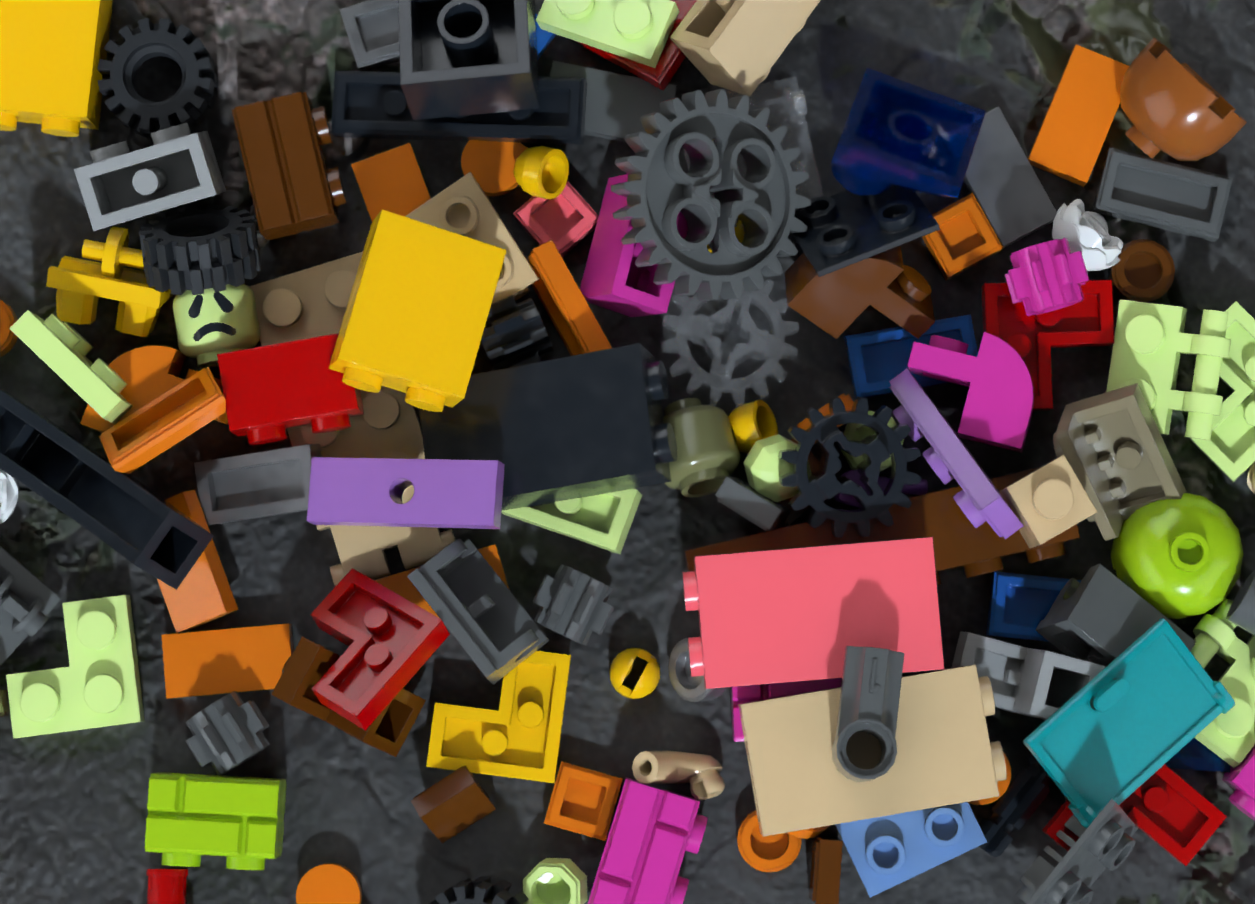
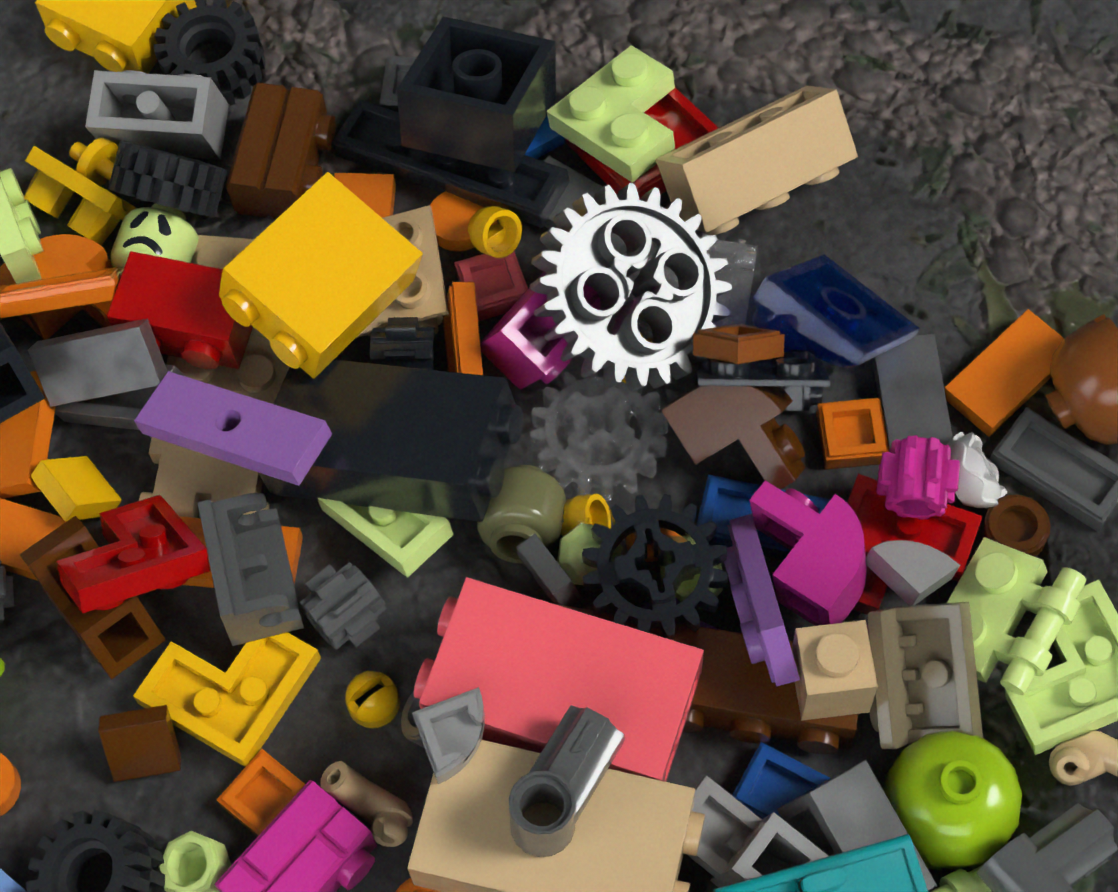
camera: 25 degrees right, 20 degrees down
none -> flat silver tile [28,318,168,407]
none -> yellow tile [31,456,122,521]
none -> light grey tile [412,687,485,784]
none -> dark orange tile [693,324,785,364]
none -> light grey tile [866,540,960,606]

